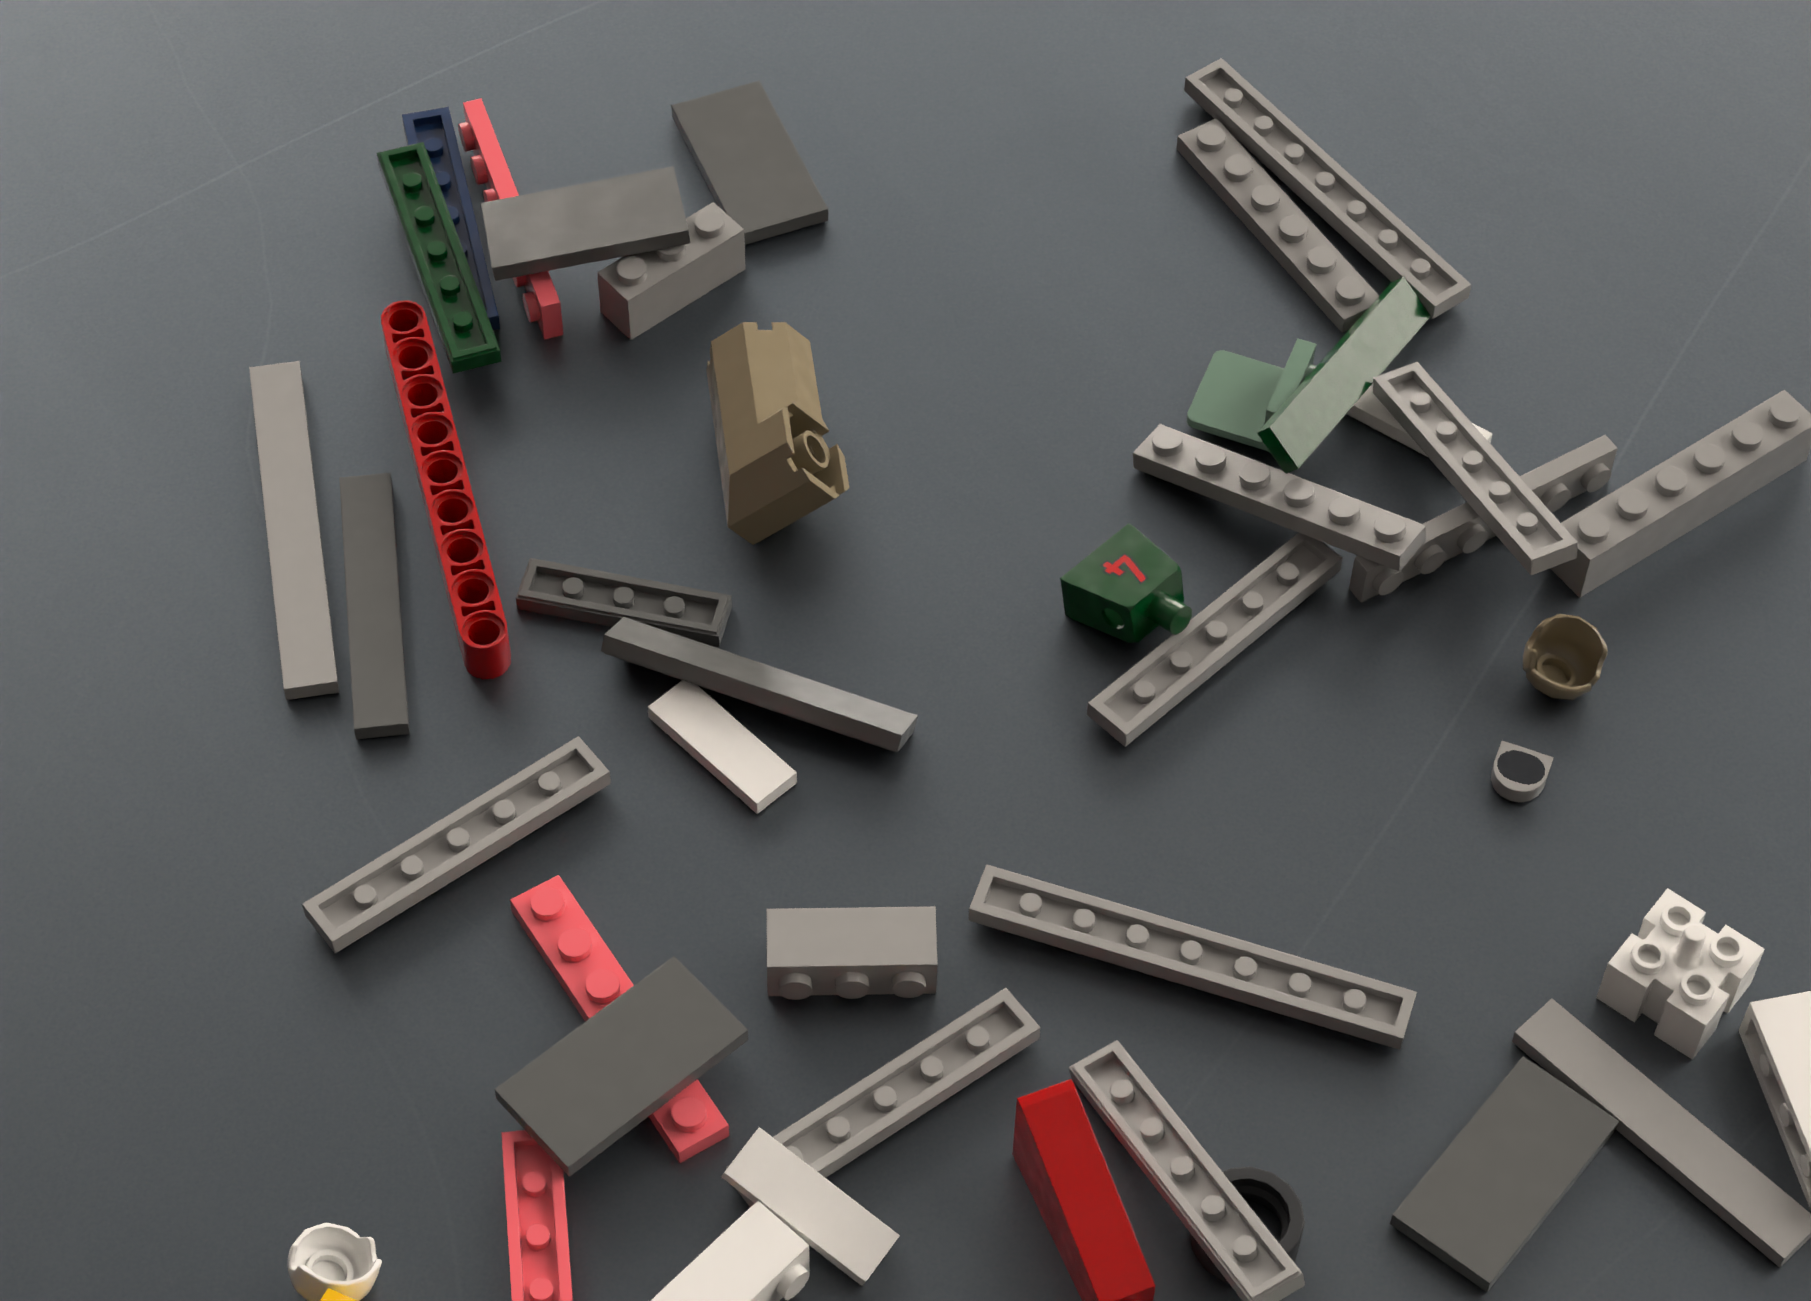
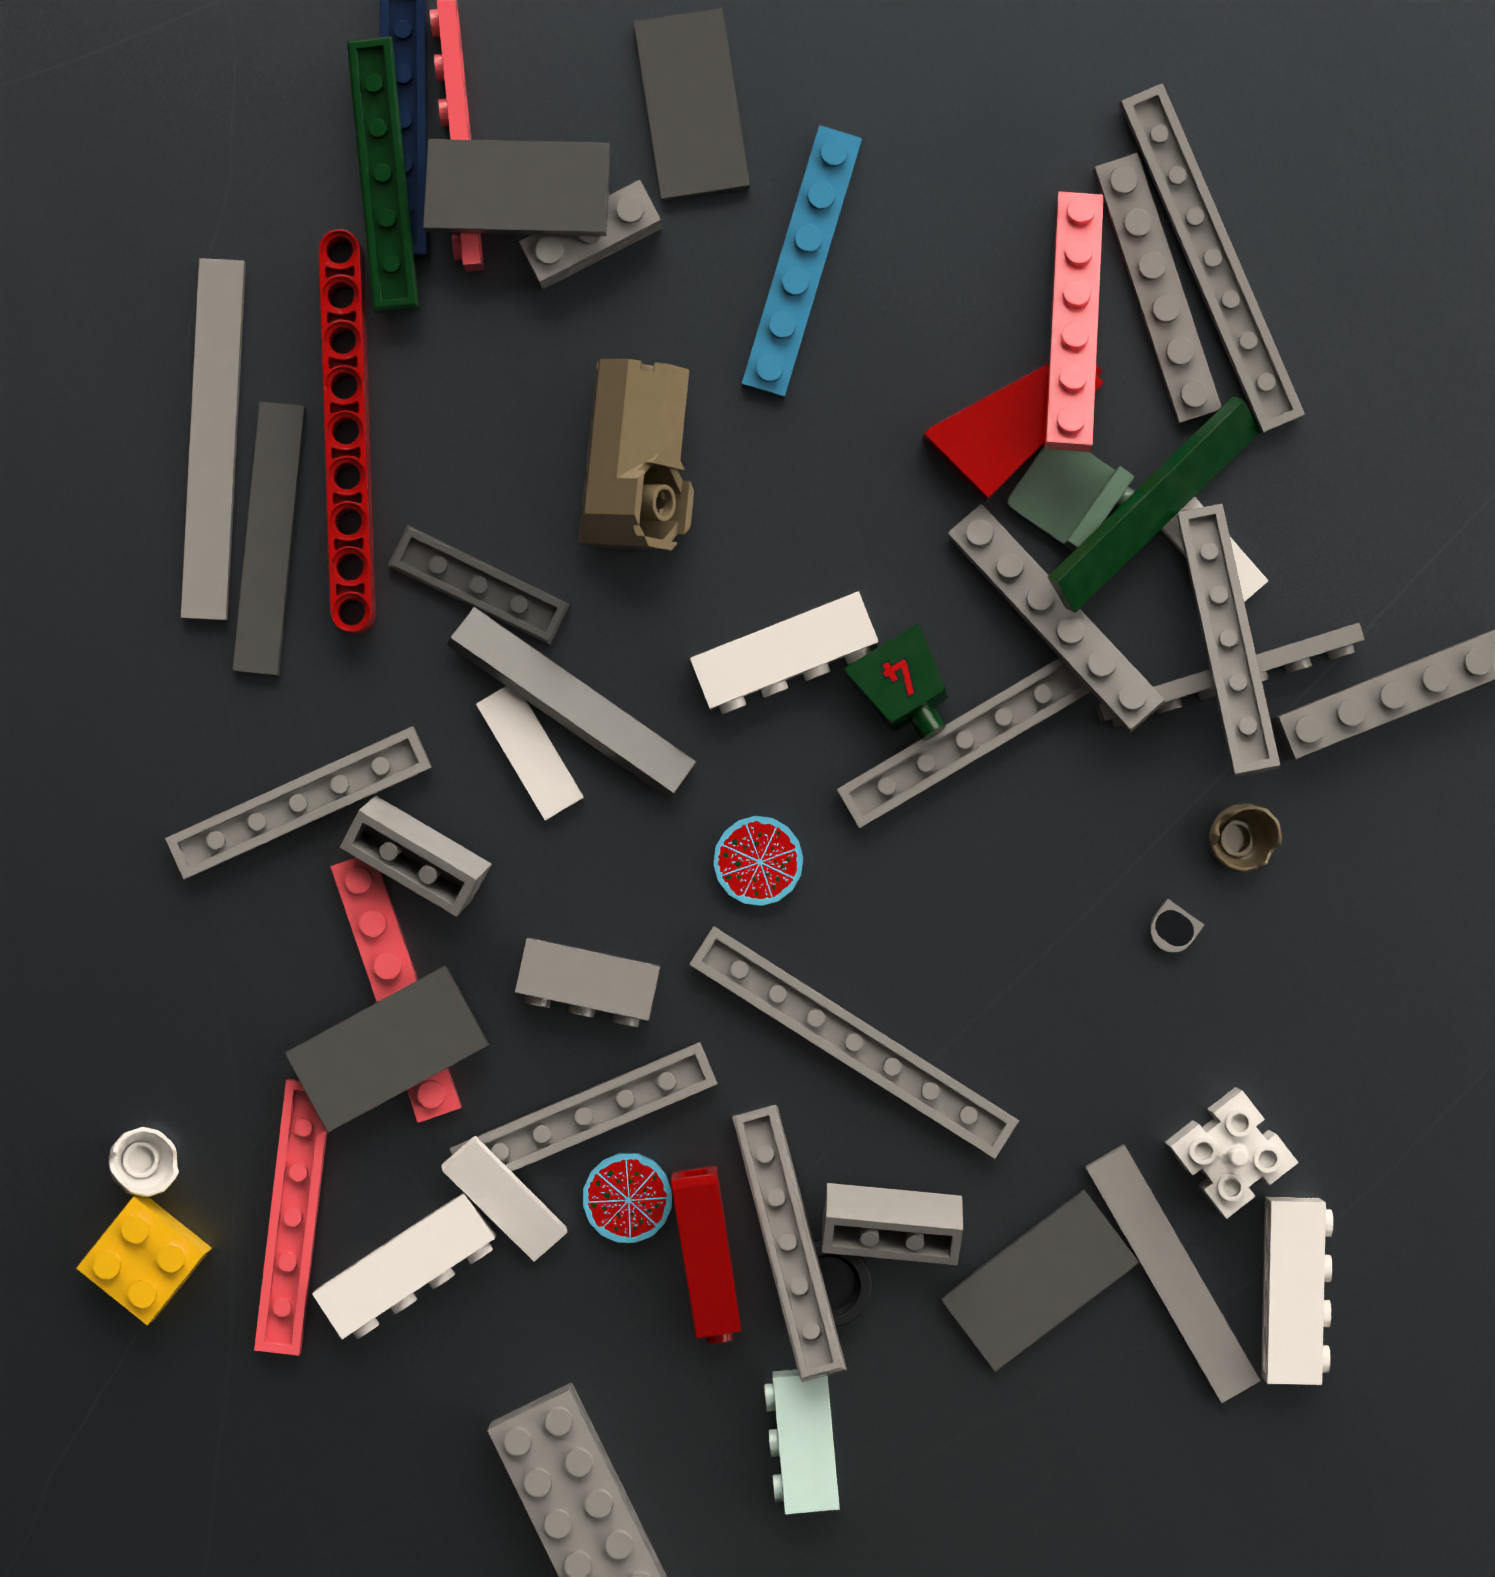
camera: 15 degrees right, 35 degrees up
none -> light grey brick [340,796,492,917]
none -> tile [583,1153,672,1243]
none -> white brick [690,591,879,714]
none -> tile [713,816,803,906]
none -> dark azure plate [742,125,862,398]
none -> light grey brick [822,1183,963,1265]
none -> red slope [922,363,1104,502]
none -> coral plate [1045,191,1104,452]

